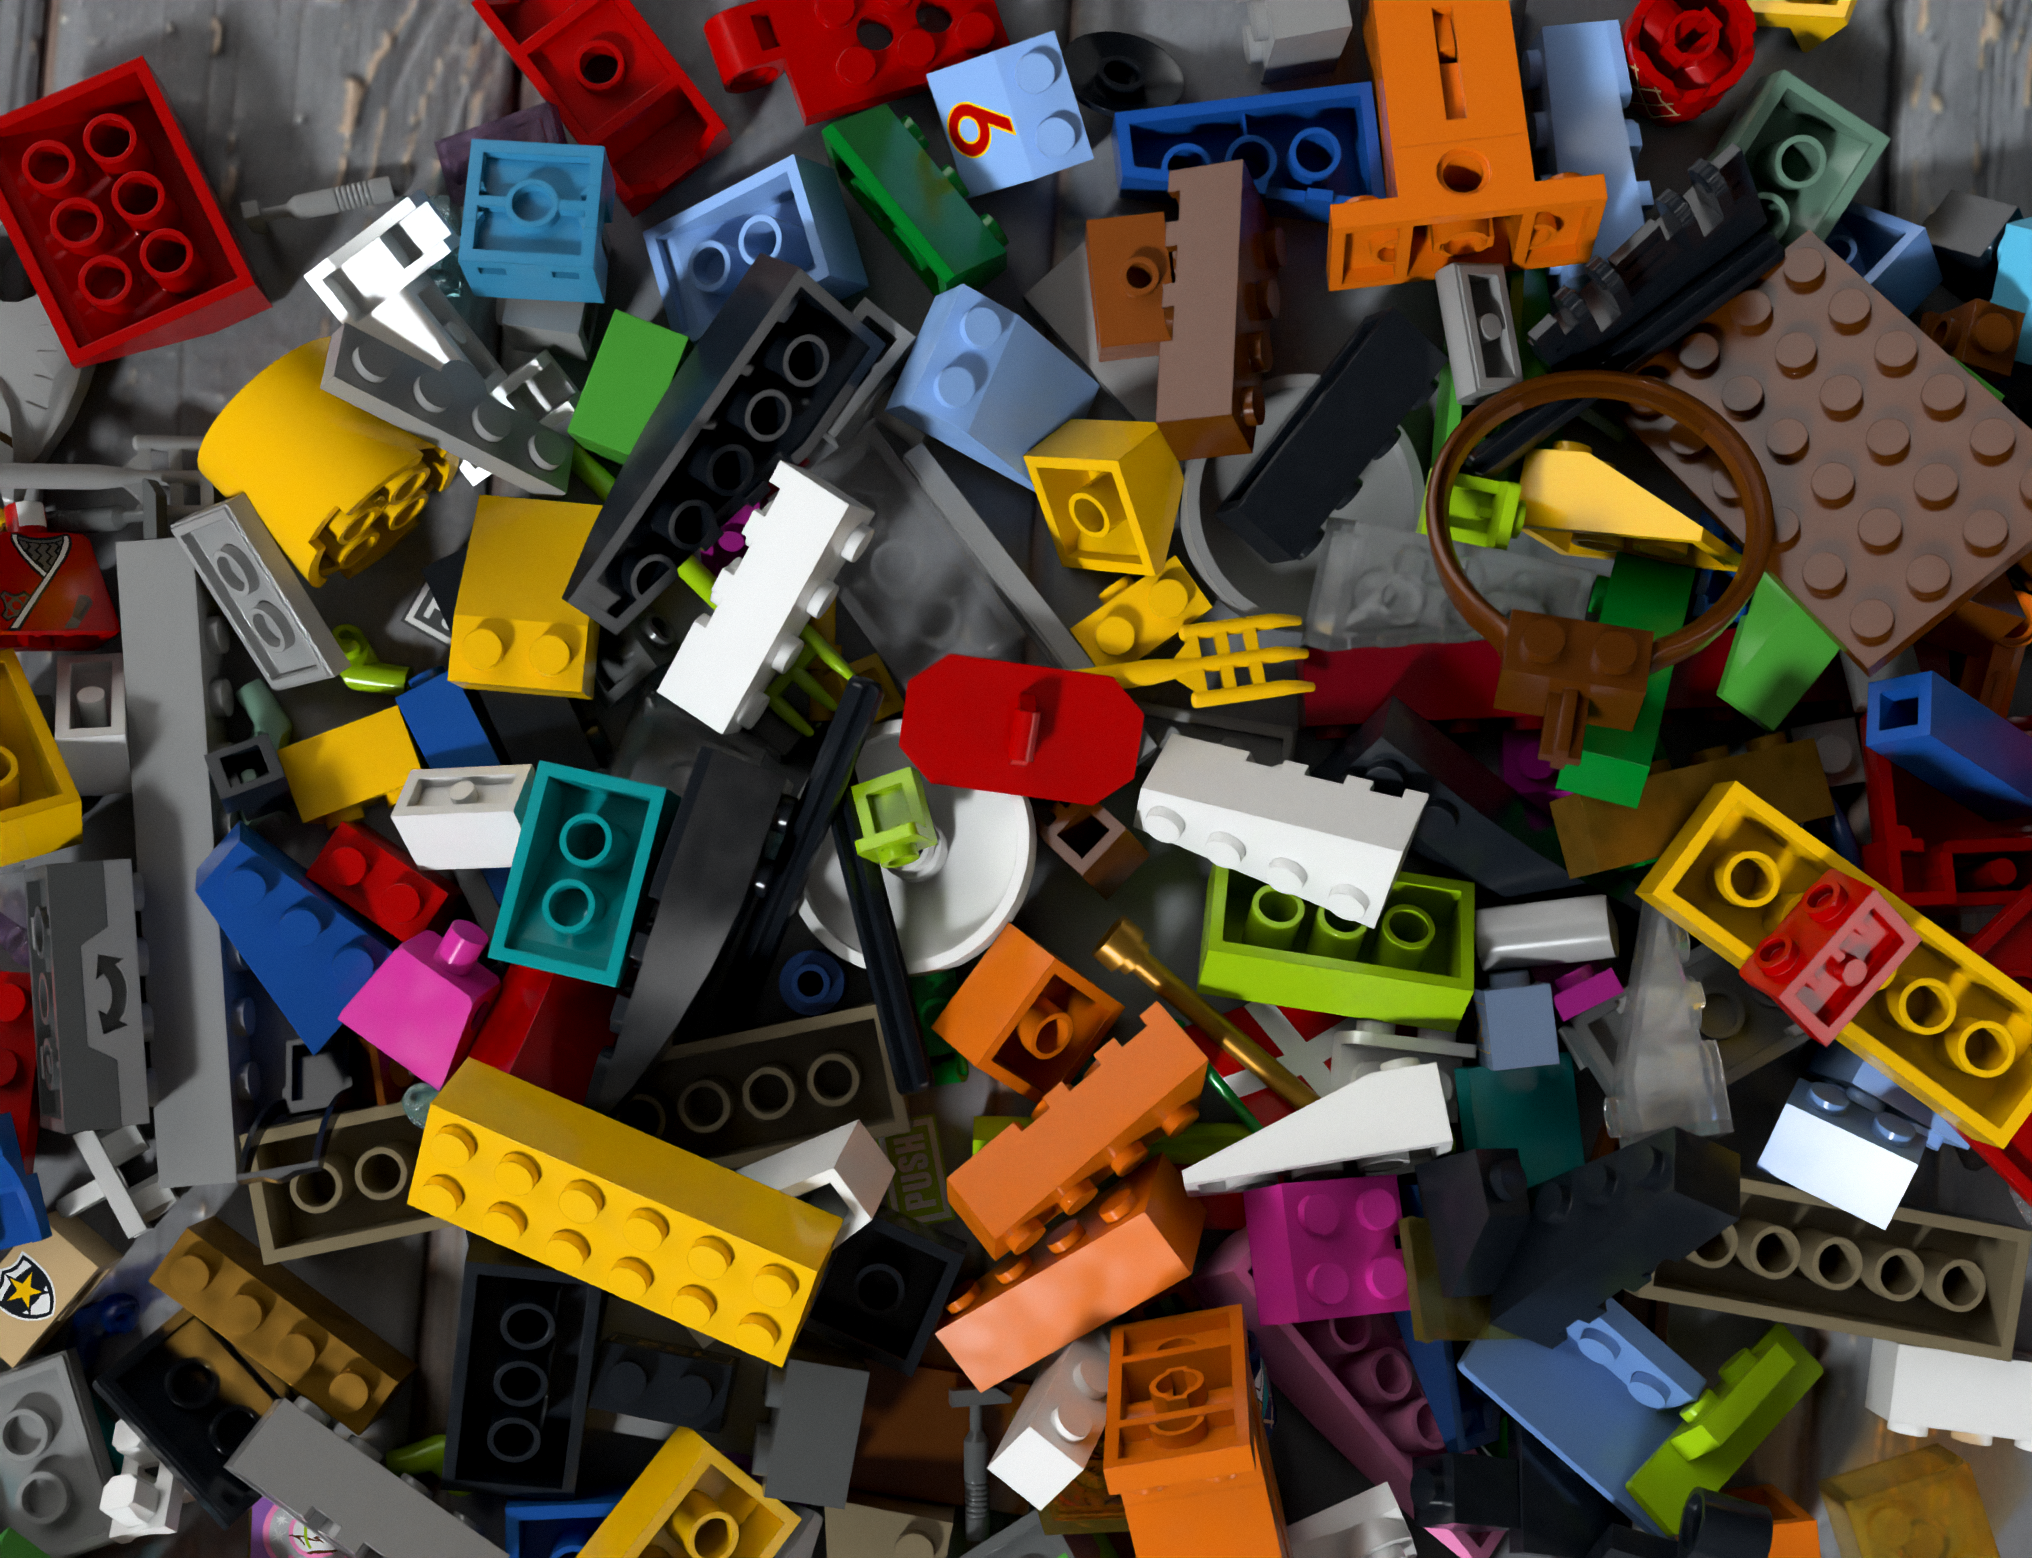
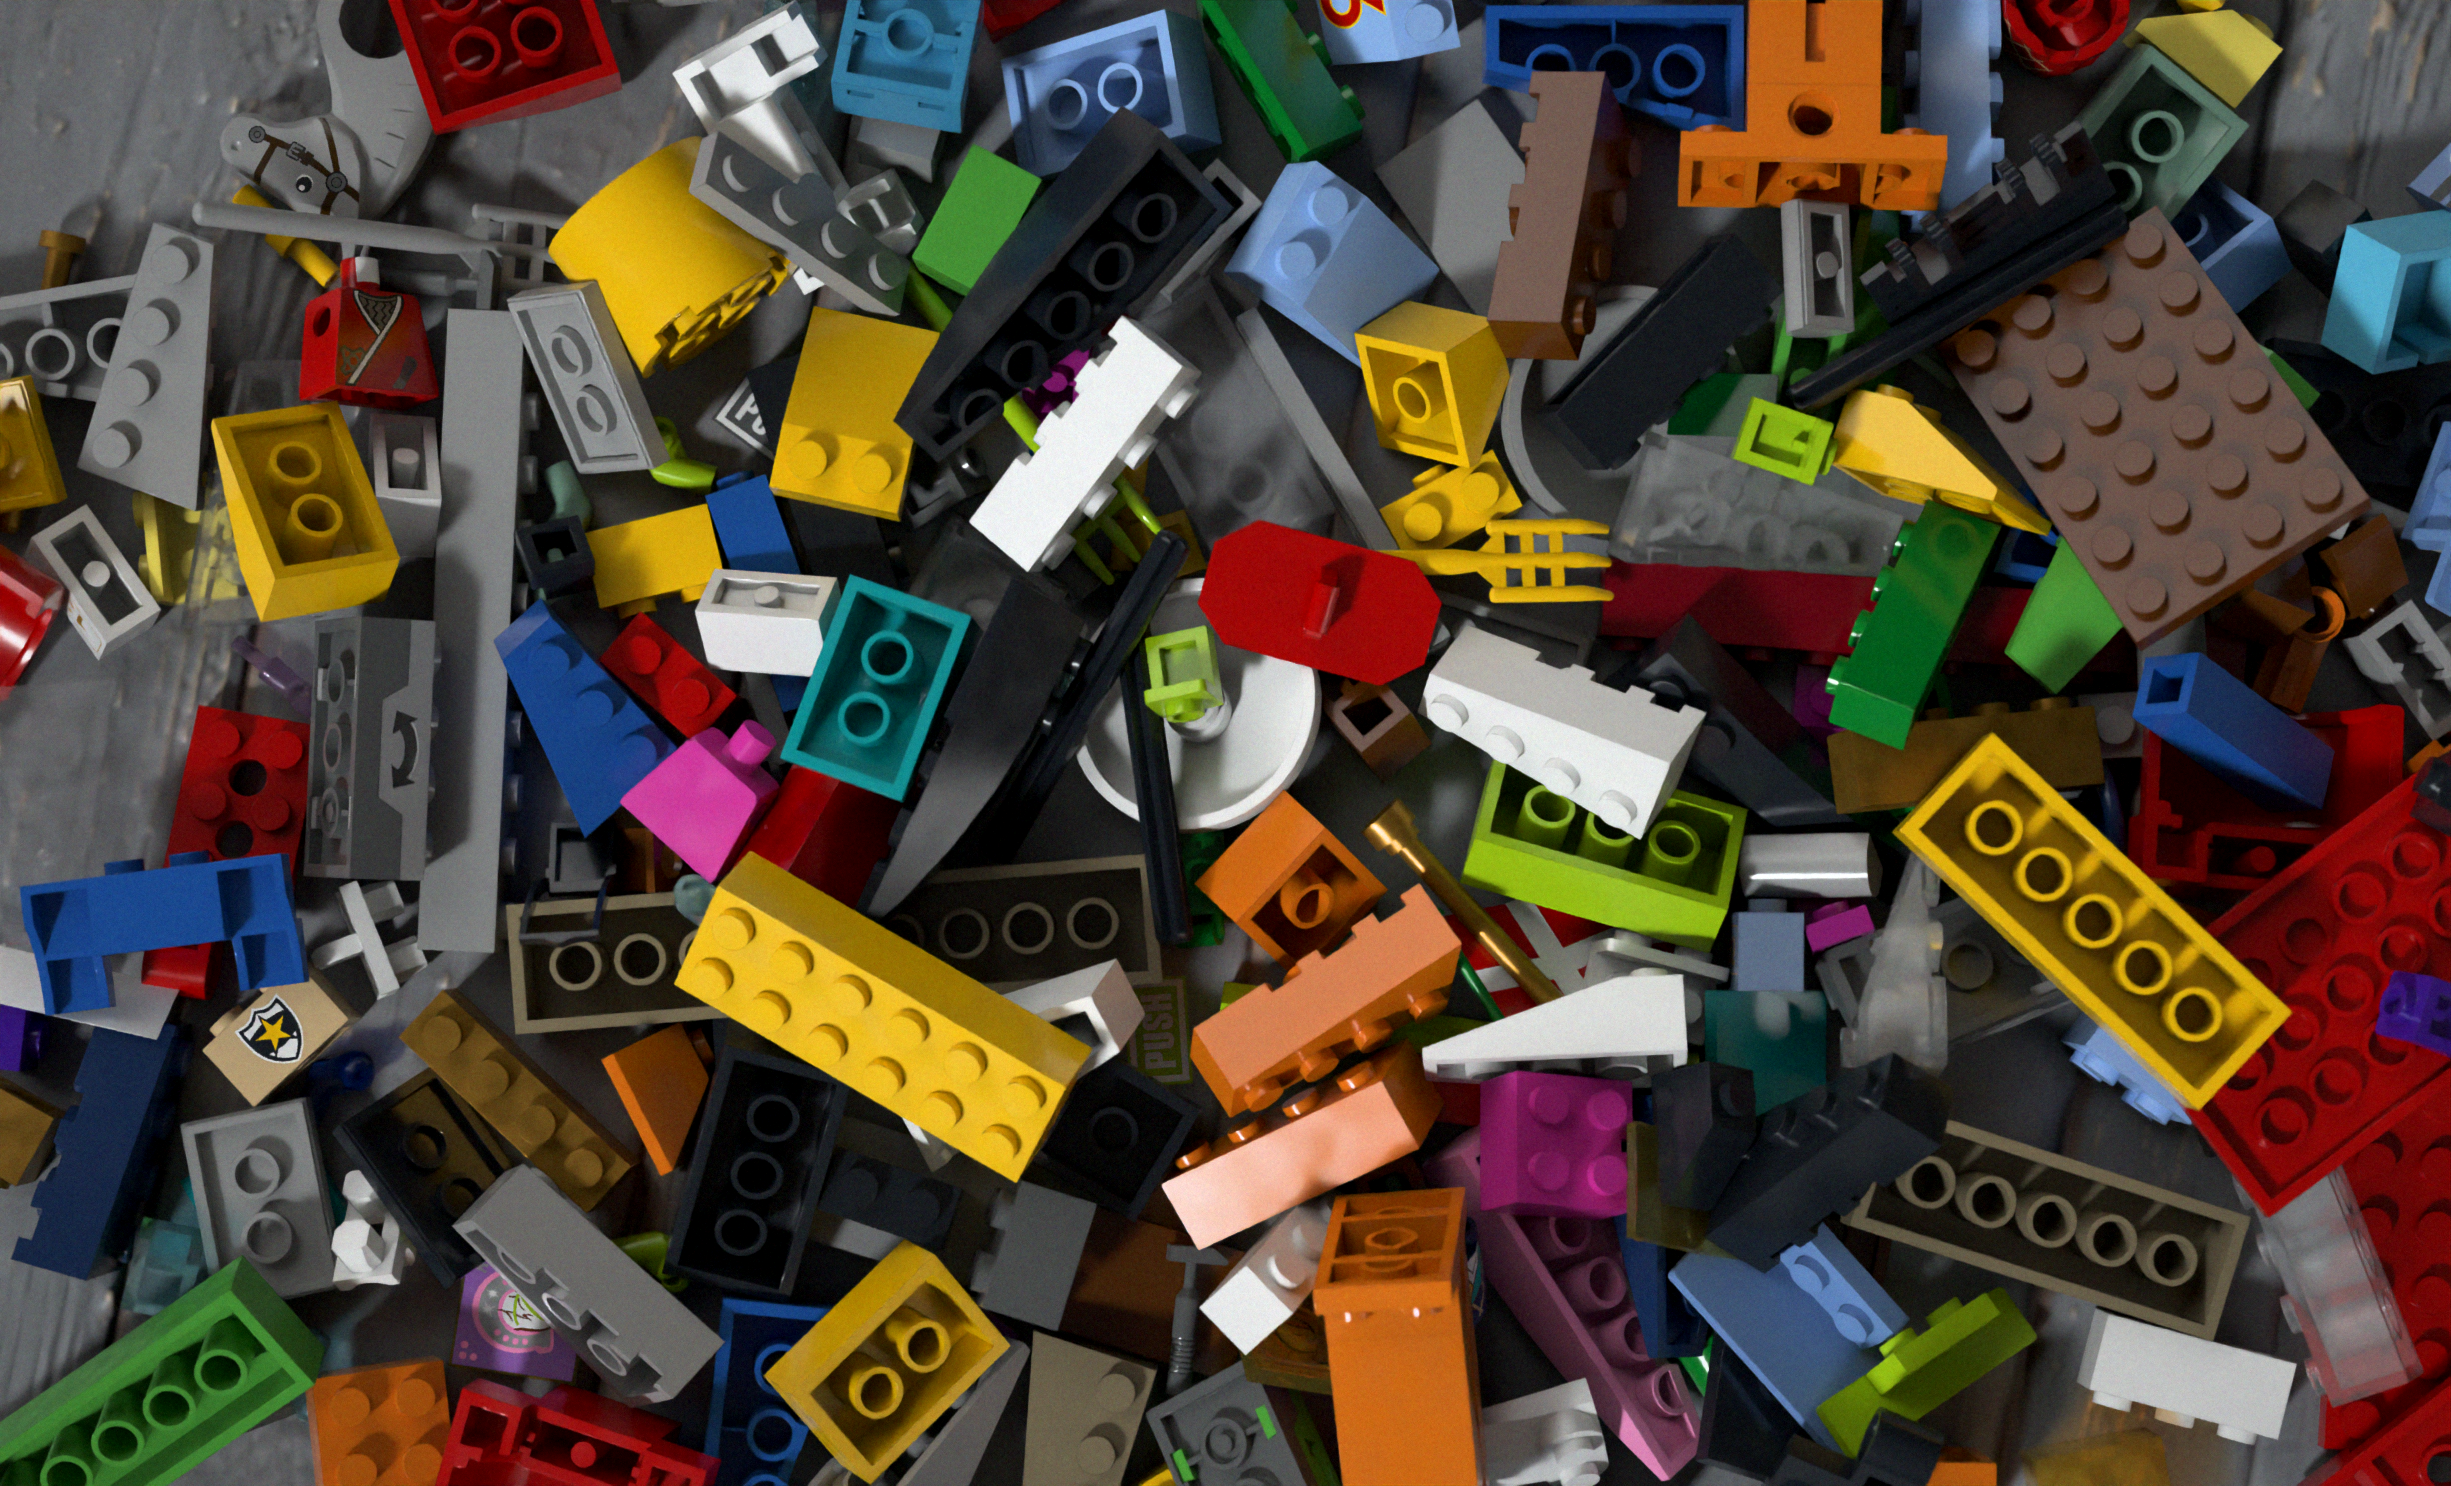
camera: 15 degrees right, 0 degrees up
dark blue brick [779,949,849,1016] -> none
dark orange brick [1085,211,1174,362] -> none
black brick [1410,1452,1520,1533] -> none
reddish brown brick [1425,369,1774,770] -> none
red bracket [1739,869,1922,1047] -> none
slope [1756,1077,1928,1230] -> none
reddish brown brick [1919,298,2025,384] -> none
none -> orange slope [602,1021,715,1176]
none -> dark green sticker [1667,373,1779,437]
none -> light yellow slope [2122,9,2283,111]

